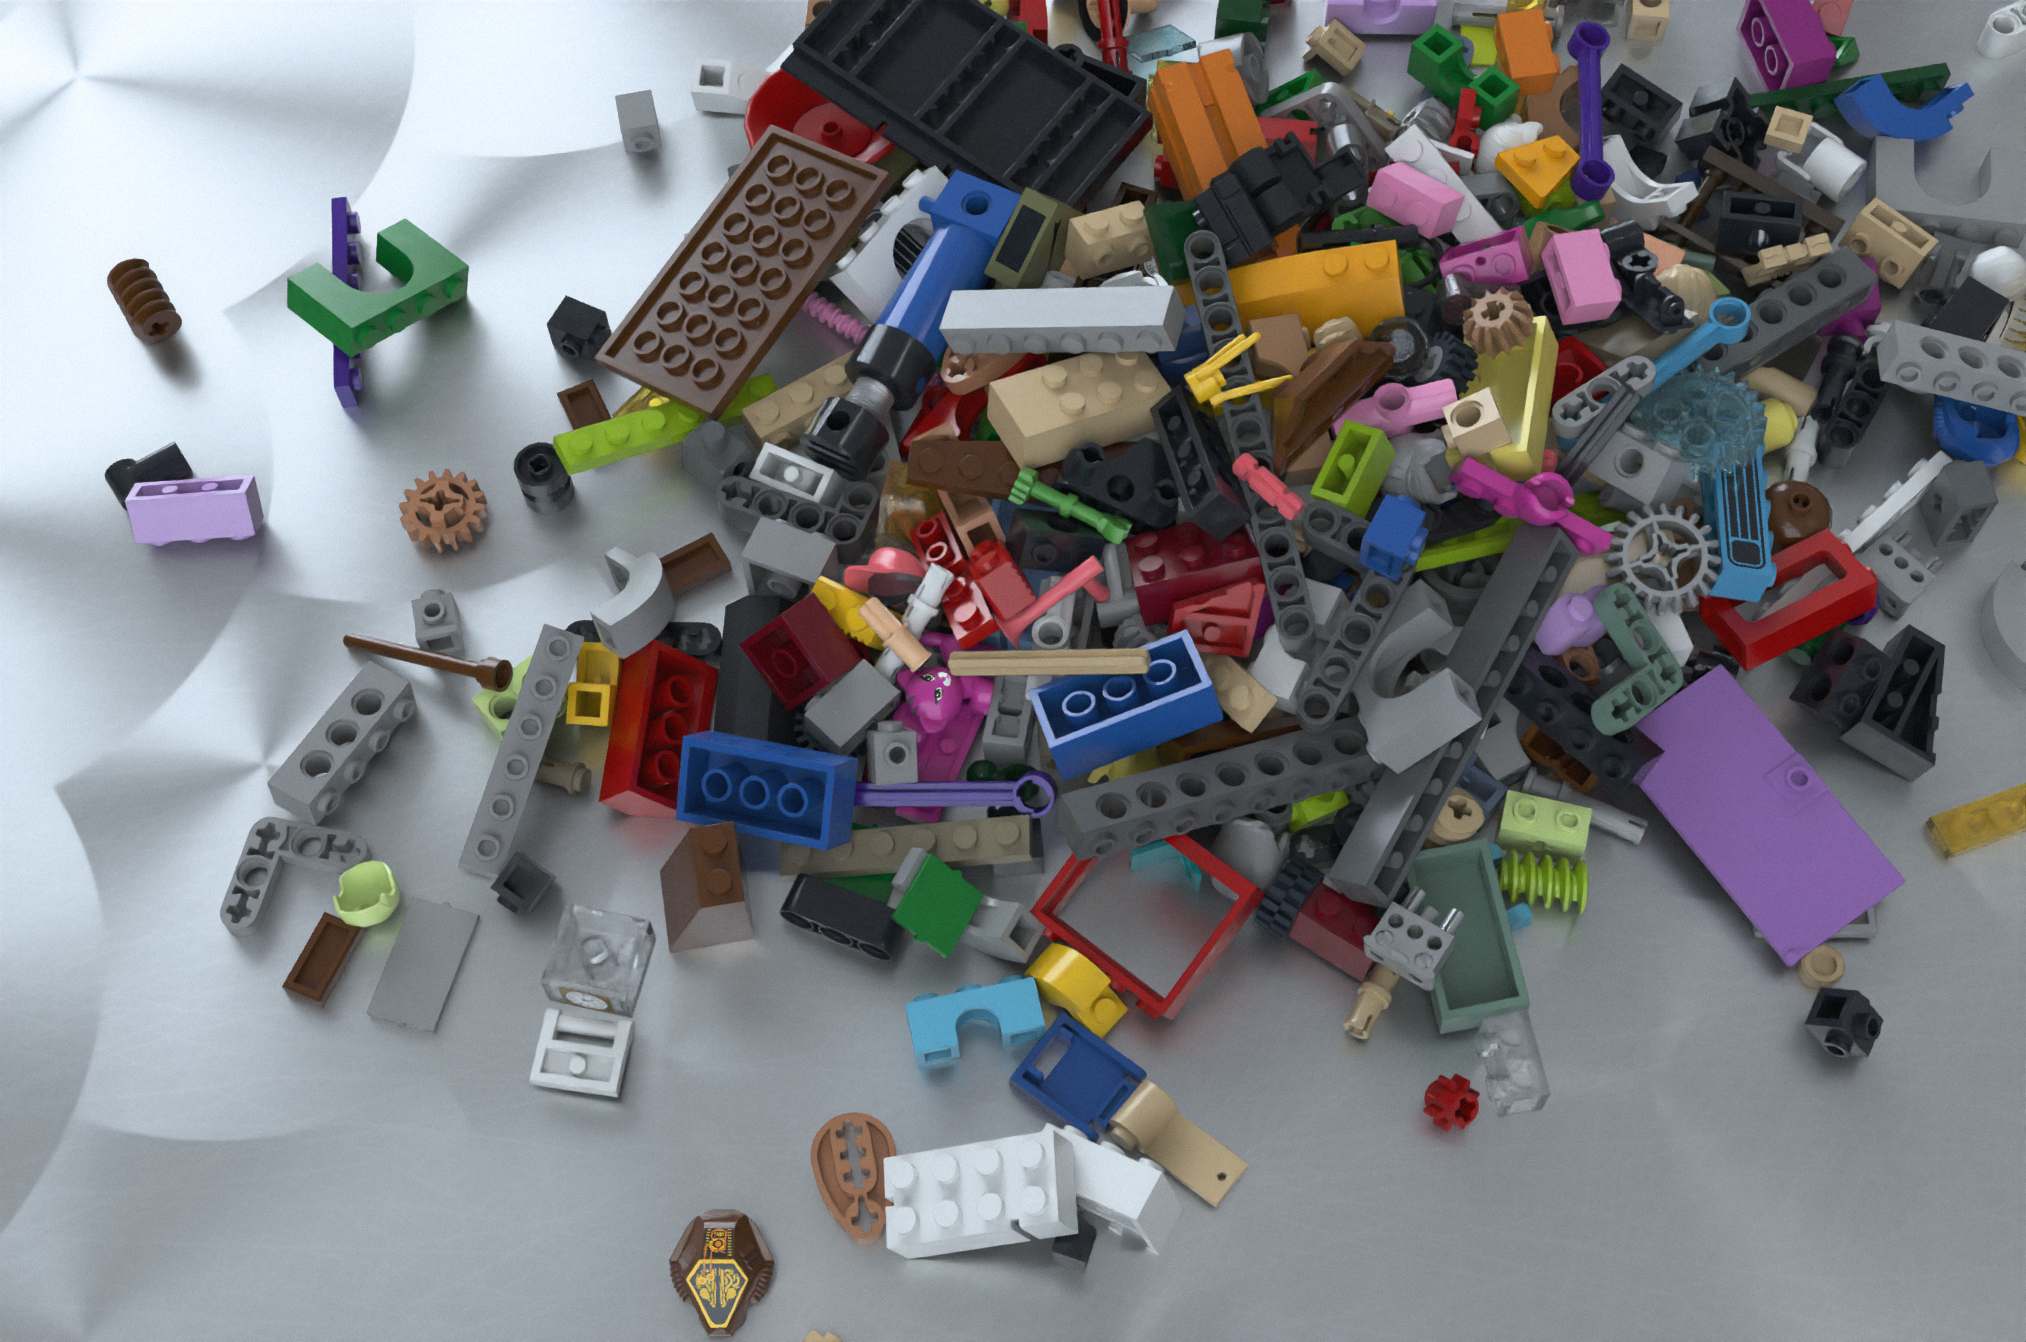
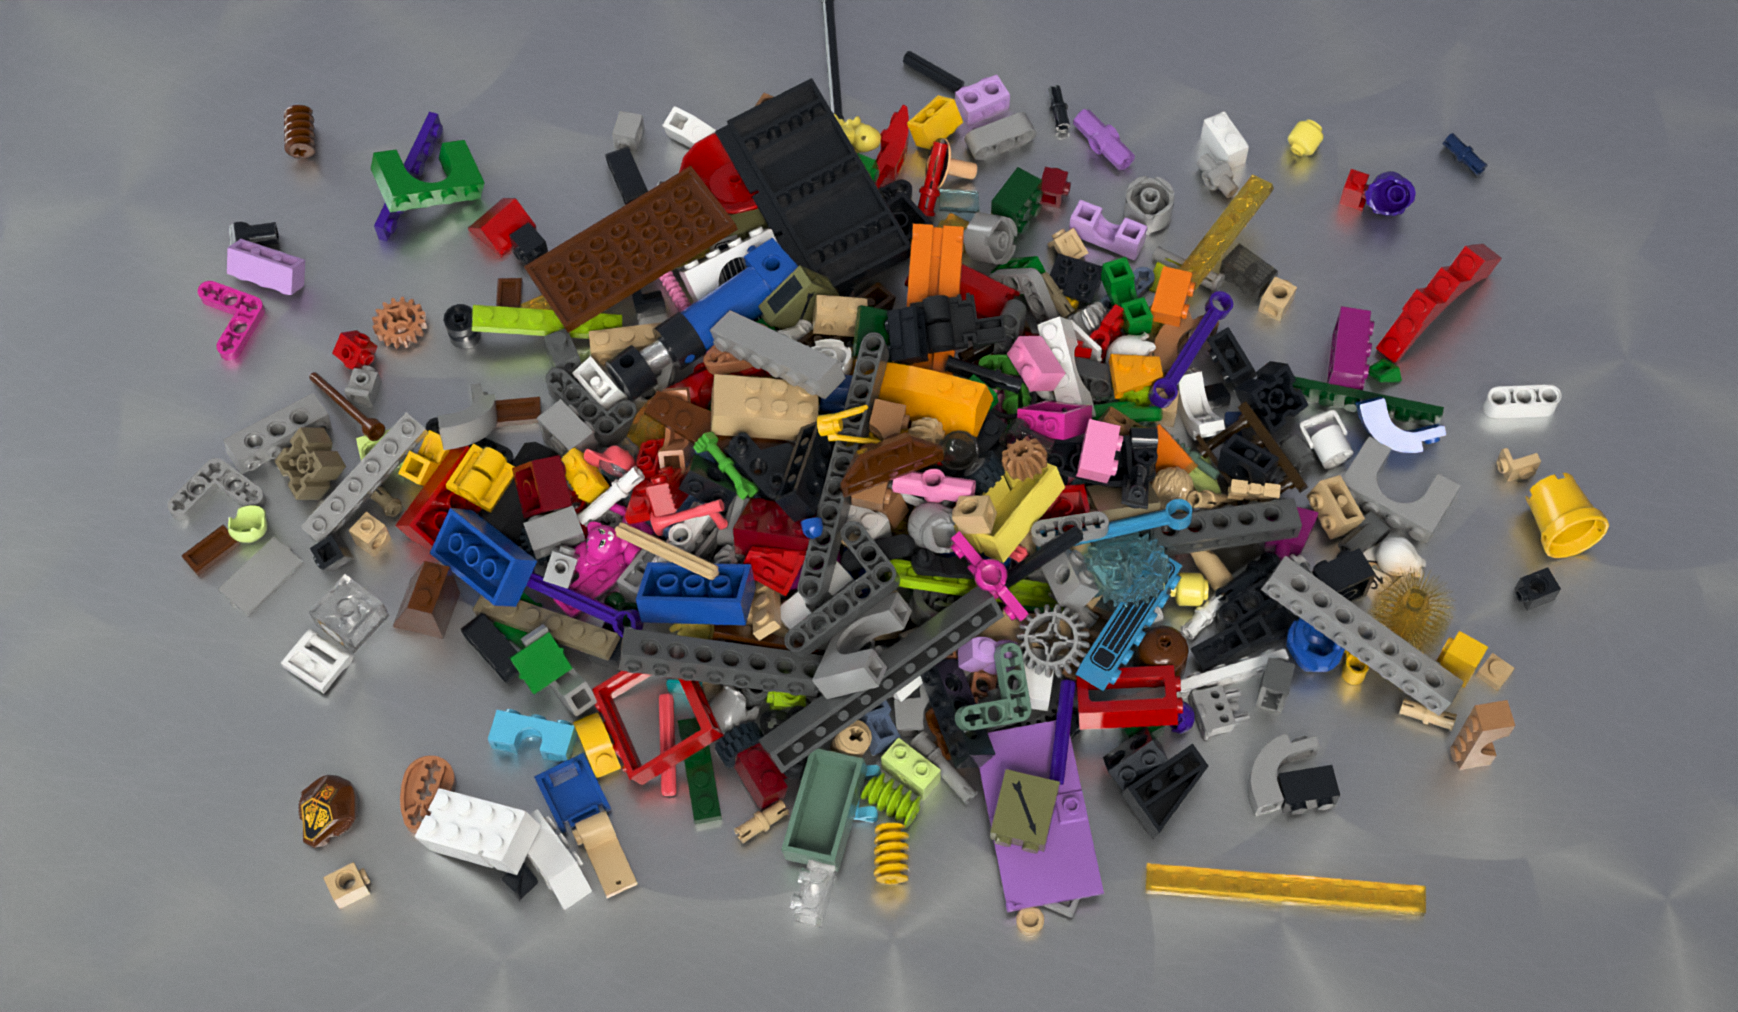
camera: 25 degrees right, 0 degrees up
light nougat axle [858,597,932,673] -> none
coral axle [1232,453,1305,520] -> none
lime brick [1310,419,1396,519] -> none
blue brick [1358,494,1429,582] -> none
light grey piece [1364,886,1464,991] -> none
red gear [1423,1073,1480,1132] -> none
tan plate [1763,106,1813,154] -> none
black brick [1805,987,1884,1058] -> none
none -> dark pink beam [197,281,265,361]
none -> dark tan brick [275,427,346,500]
none -> red brick [332,330,378,370]
none -> tan brick [349,512,391,557]
none -> yellow plate [446,444,515,513]
none -> red slope [468,198,536,258]
none -> black beam [605,146,648,205]
none -> black panel [632,289,666,319]
none -> coral axle [659,693,676,796]
none -> dark green plate [678,717,722,825]
none -> blue hinge [801,518,823,539]
none -> yellow piece [874,823,909,884]
none -> olive brick [990,769,1060,854]
none -> dark purple axle [1049,680,1075,785]
none -> black hinge [1050,253,1102,304]
none -> tan pin [1187,490,1238,510]
none -> black slope [1190,606,1294,672]

